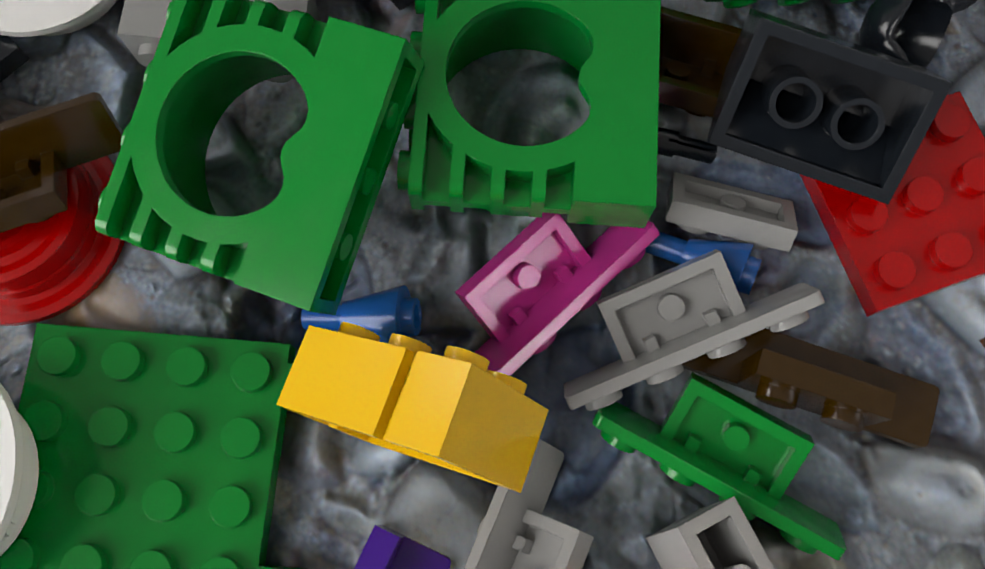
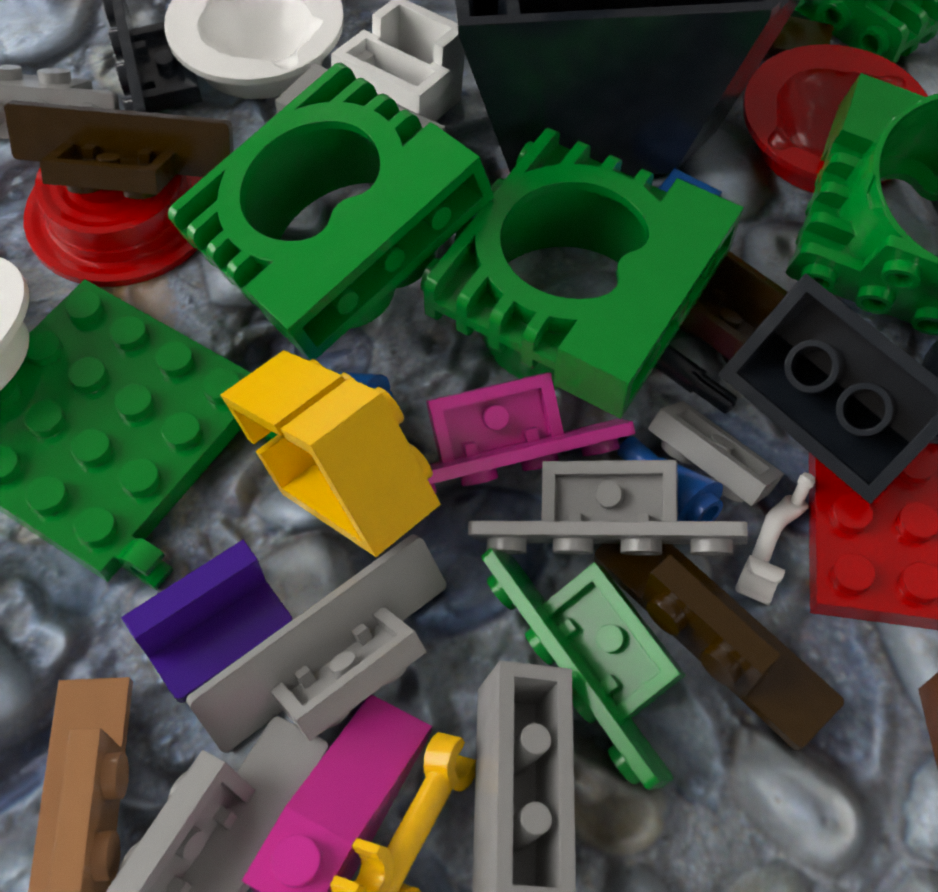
camera: 30 degrees right, 15 degrees down
none -> white piece [735,472,815,606]

